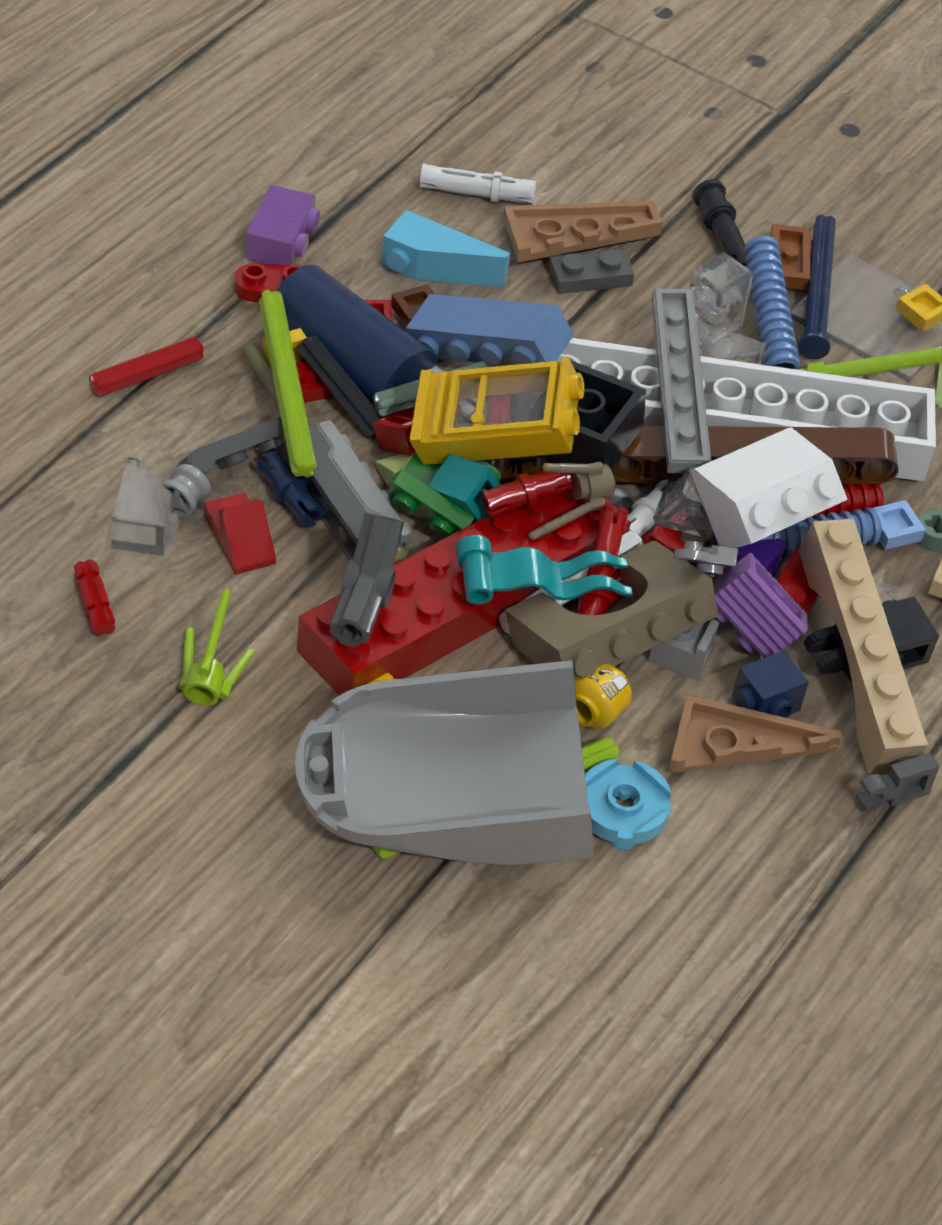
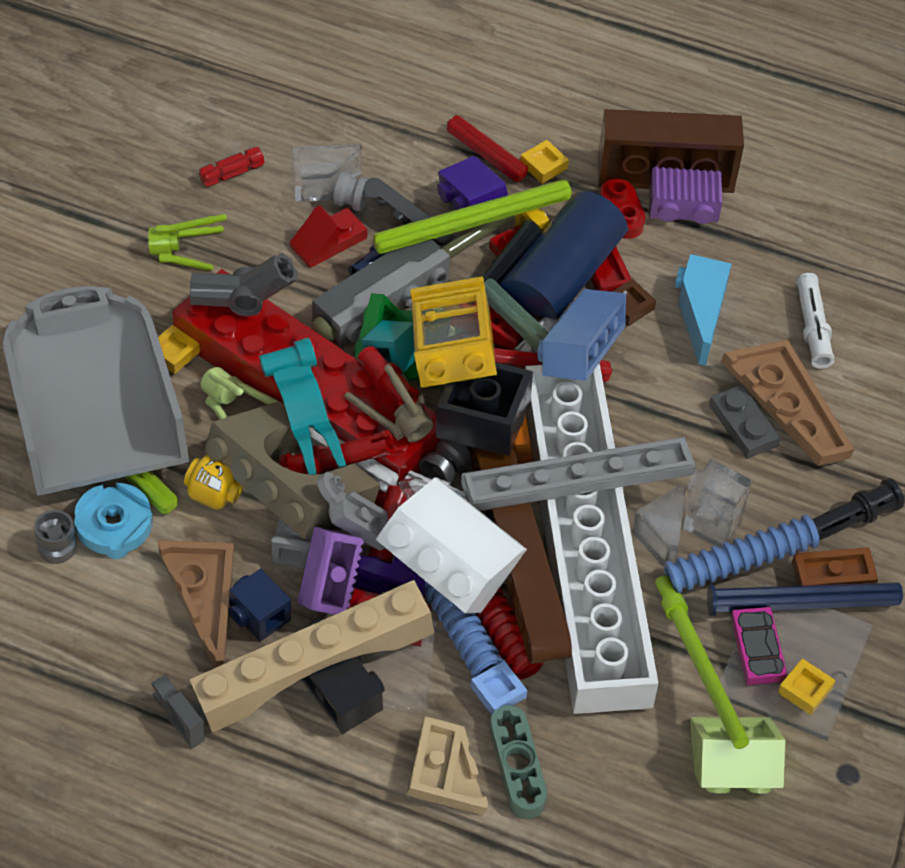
camera: 80 degrees right, 5 degrees up
none -> flat silver wheel [34,510,77,564]
none -> yellowish green plant [200,367,285,420]
none -> dark purple brick [437,155,508,210]
none -> yellow plate [520,140,569,184]
none -> reddish brown brick [598,109,744,193]
none -> tile [730,607,788,685]

